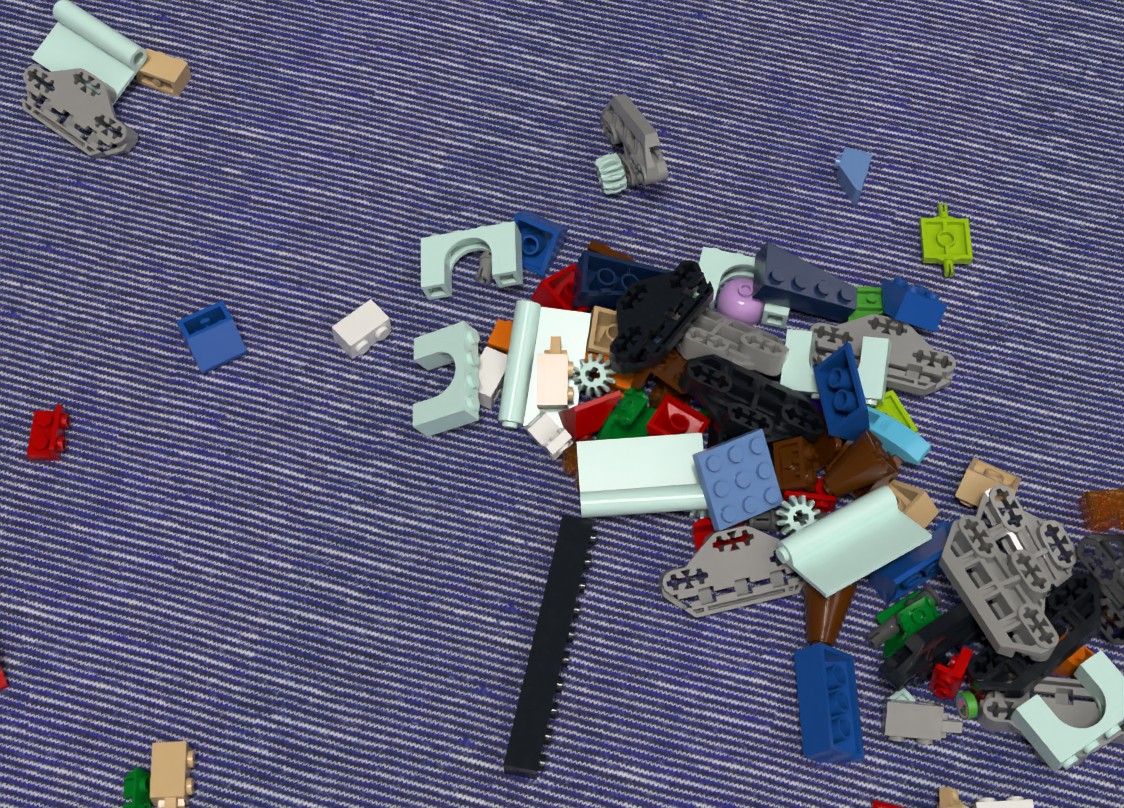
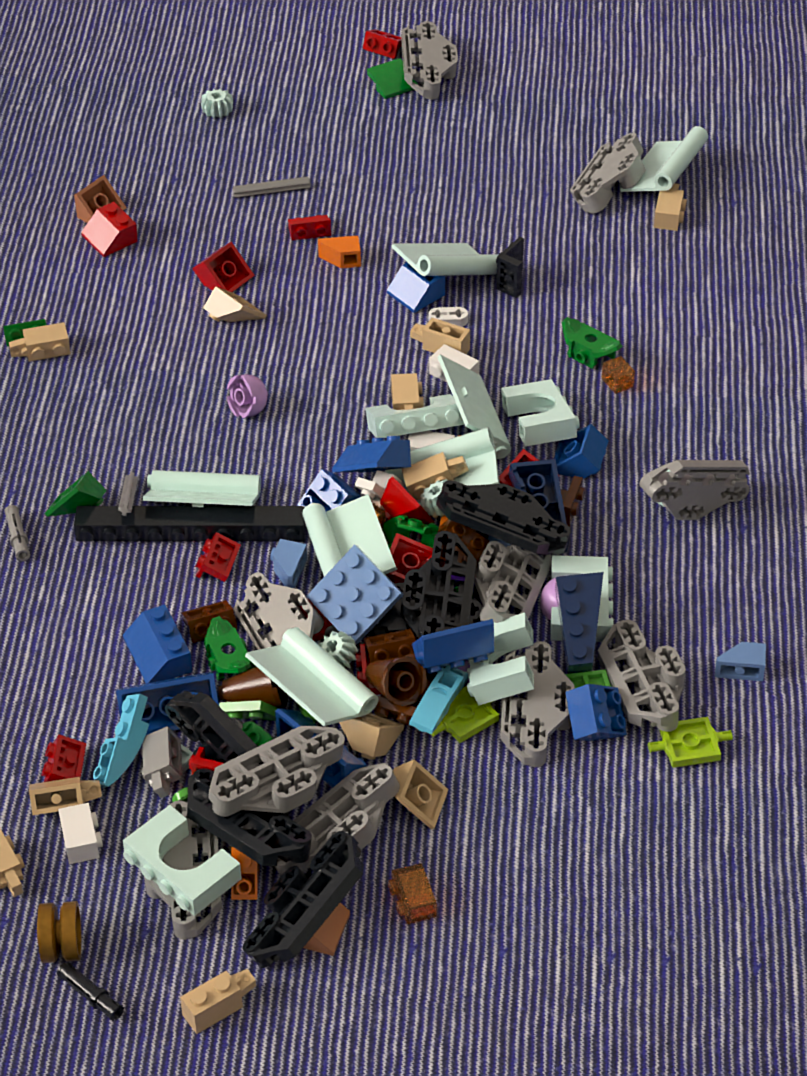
camera: 80 degrees right, 15 degrees down
none -> green slope [44,471,107,517]
none -> medium azure slope [93,694,149,788]
none -> light grey axle [118,472,138,516]
none -> blue slope [123,604,193,684]
none -> light aqua door [143,470,261,507]
none -> reddish brown bracket [181,600,237,643]
none -> red slope [192,241,255,292]
none -> red bracket [195,532,241,582]
none -> tan slope [203,286,267,322]
none -> green piece [204,616,255,682]
none -> bright green wing [219,700,279,721]
none -> lavender cylinder [227,374,268,418]
none -> medium blue slope [270,539,307,588]
none -> slope [297,469,361,512]
none -> orange slope [318,236,361,268]
none -> blue slope [332,436,411,473]
none -> tan hinge [391,373,424,410]
none -> light aqua door [392,243,498,276]
none -> tan hinge [410,318,470,354]
none -> white beam [428,307,468,327]
none -> light aqua door [437,354,511,459]
none -> black bracket [495,237,524,298]
none -> green piece [561,317,623,369]
none -> light grey connector [598,620,686,732]
none -> clear orange brick [602,356,635,394]

